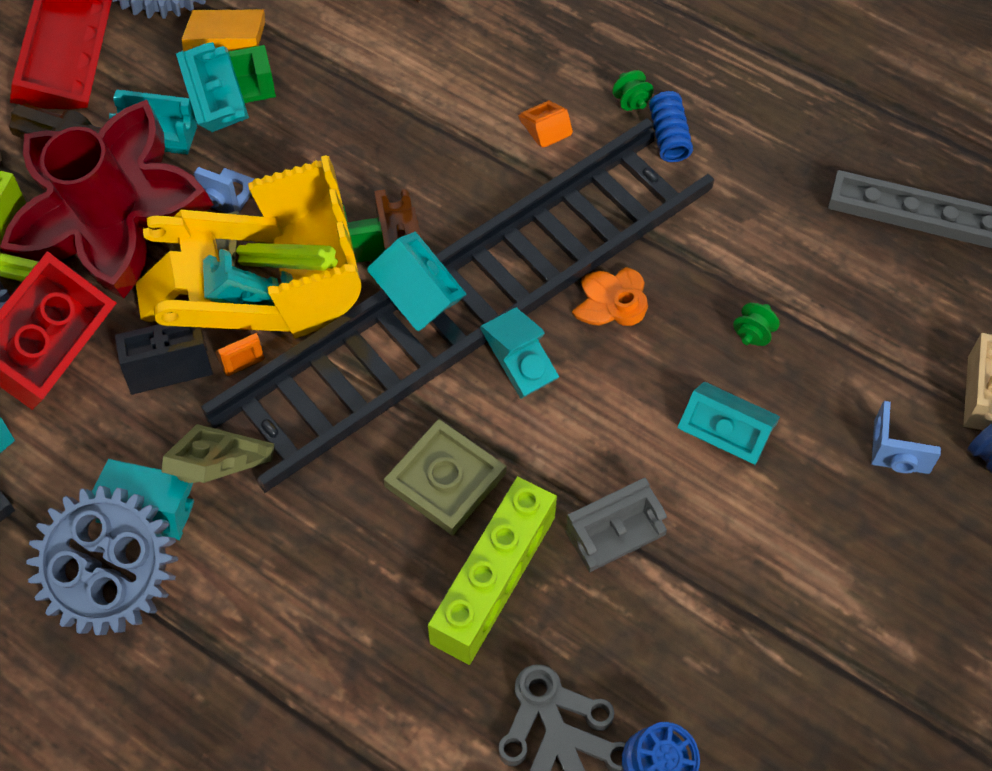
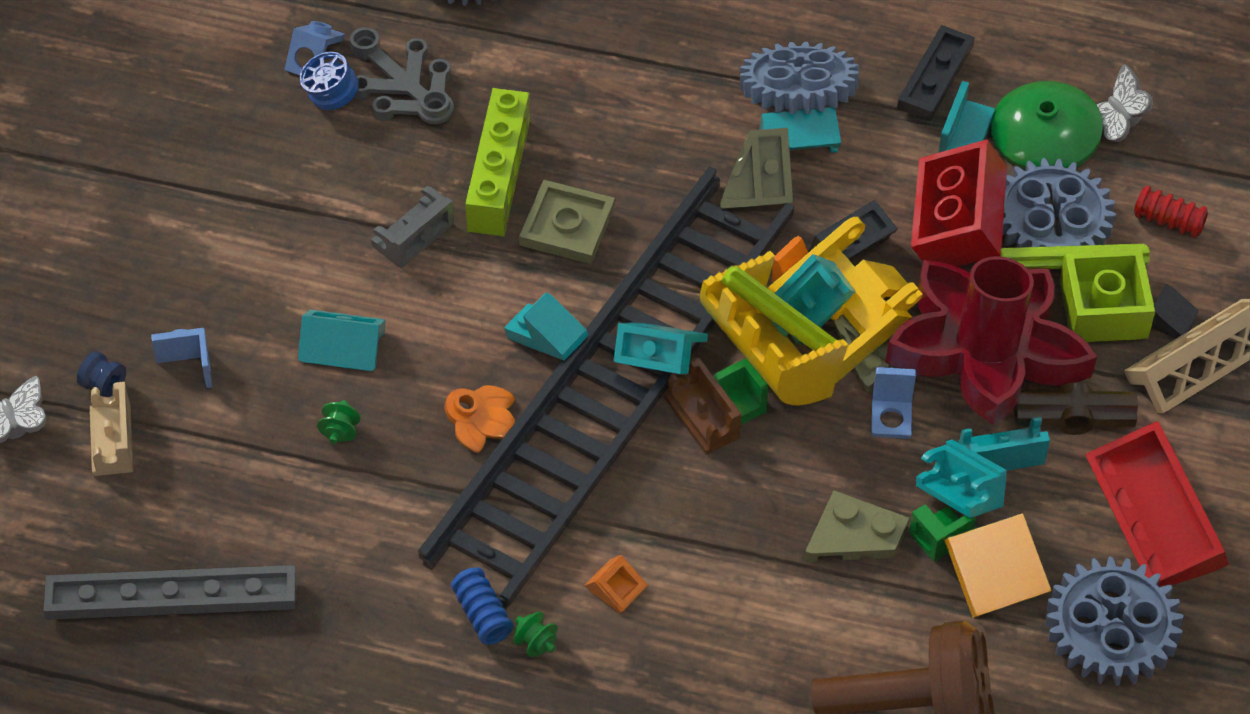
camera: 160 degrees right, 5 degrees down
none -> olive wing [804,490,909,562]

